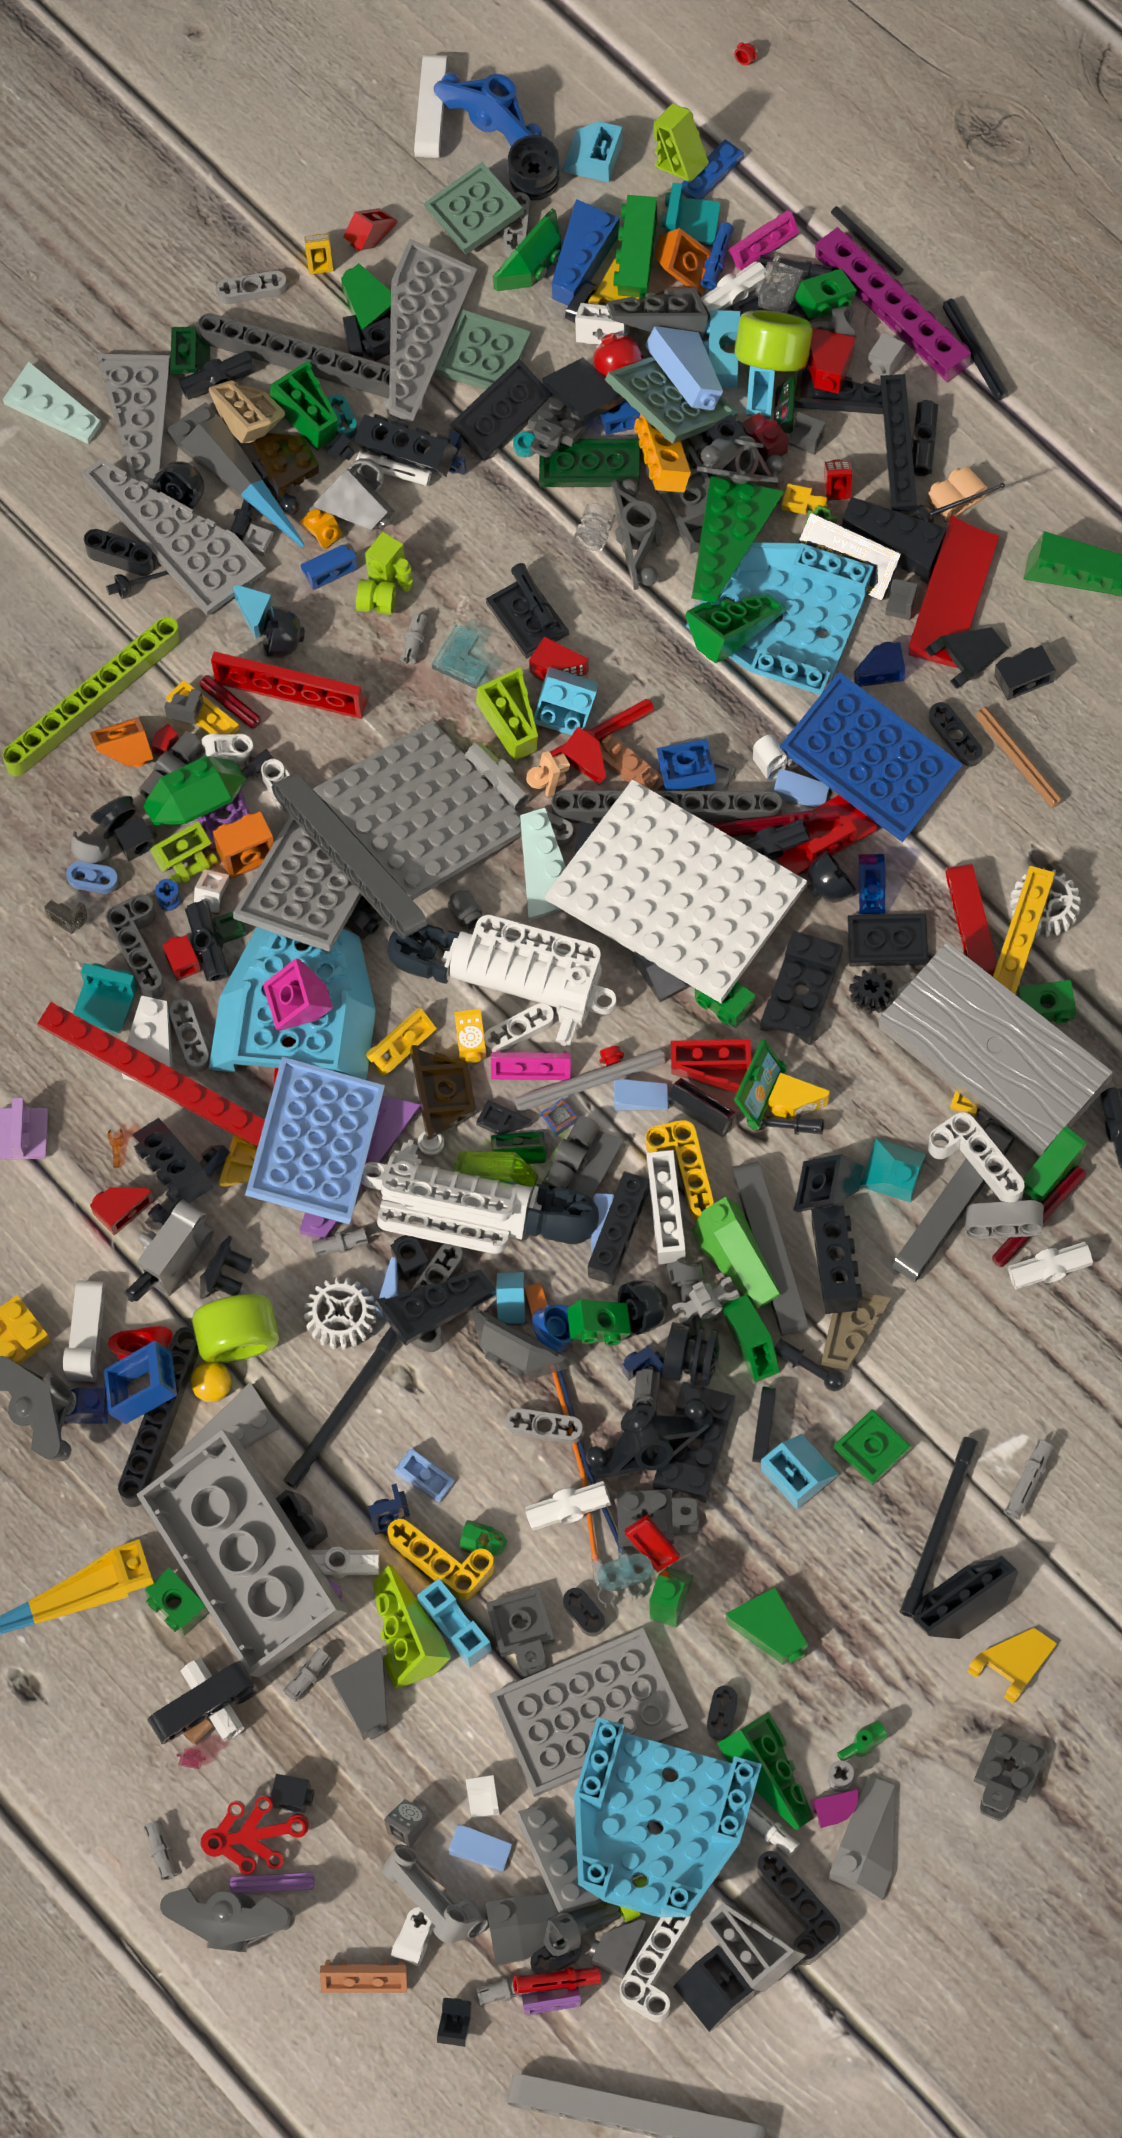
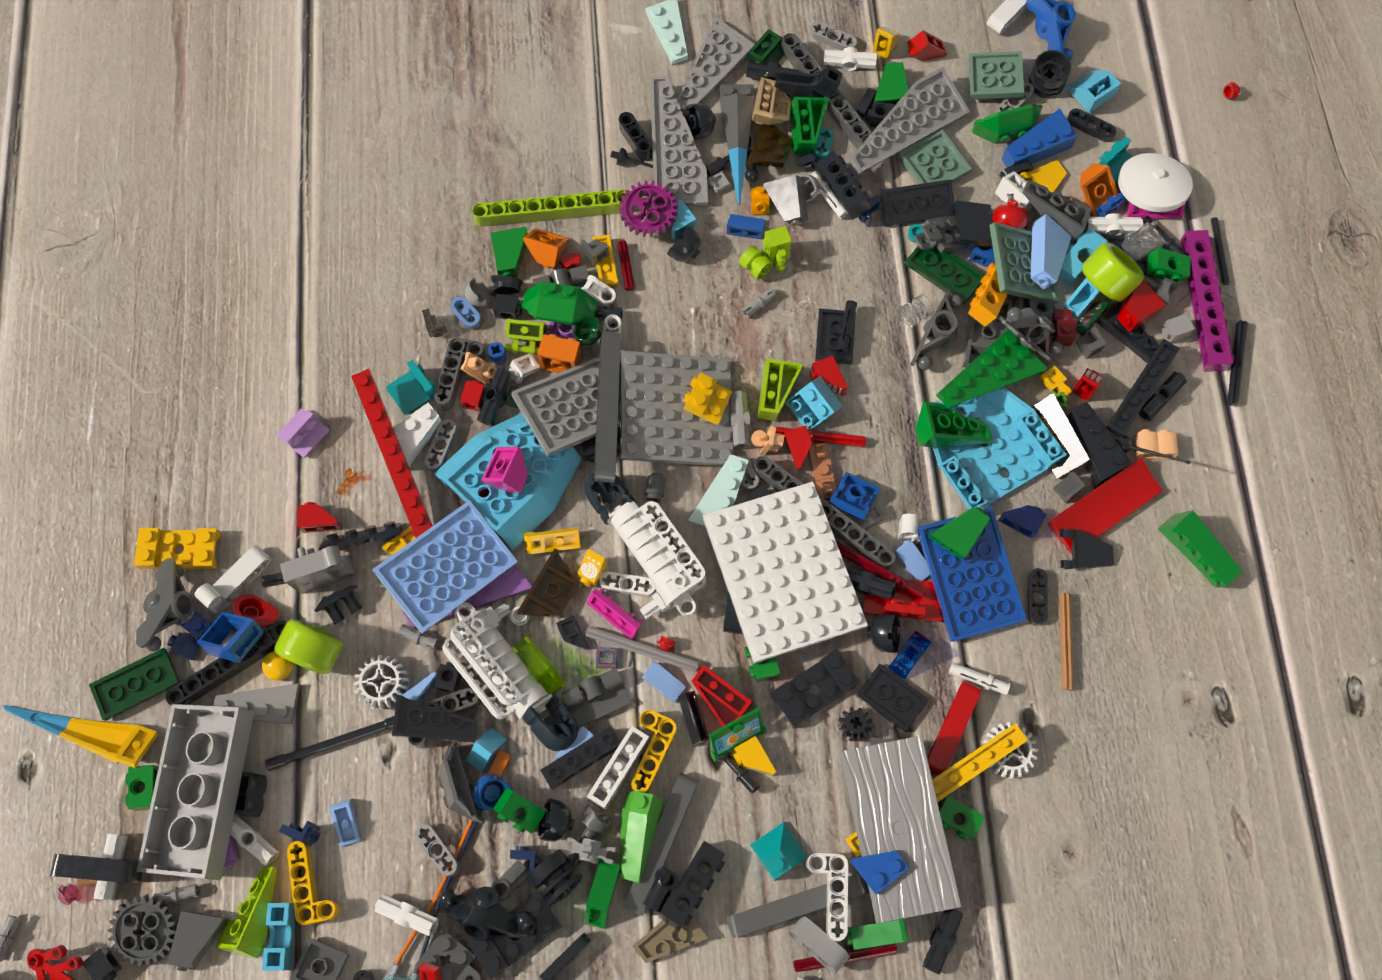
camera: 35 degrees right, 5 degrees up
black brick [132,1117,213,1203] -> none
red arch [211,651,369,719] -> none
clear light blue plate [432,624,489,689] -> none
green rock [460,1520,507,1557] -> none
dark green slope [491,1131,546,1167] -> none
green wedge [613,195,658,298] -> none
lime wedge [654,103,709,183] -> none
blue plate [681,139,744,200] -> none
black pin [774,1338,845,1392] -> none
black slope [794,1154,863,1212] -> none
black brick [994,645,1055,701] -> none
none -> dark green plate [89,648,180,721]
none -> dark grey gear [107,894,178,967]
none -> dark blue bracket [166,632,200,660]
none -> light nougat hips [461,352,497,384]
none -> green slope [491,227,528,277]
none -> dark green hair [574,316,602,346]
none -> magenta gear [619,180,678,238]
none -> black piece [643,867,679,913]
none -> yellow plate [683,372,732,425]
none -> black arch [774,65,843,98]
none -> white piece [823,47,877,71]
none -> blue wing [850,850,909,895]
none -> green slope [928,507,990,559]
none -> white pin [948,662,1010,696]
none -> black beam [1067,108,1117,142]
none -> white dish [1118,153,1193,212]

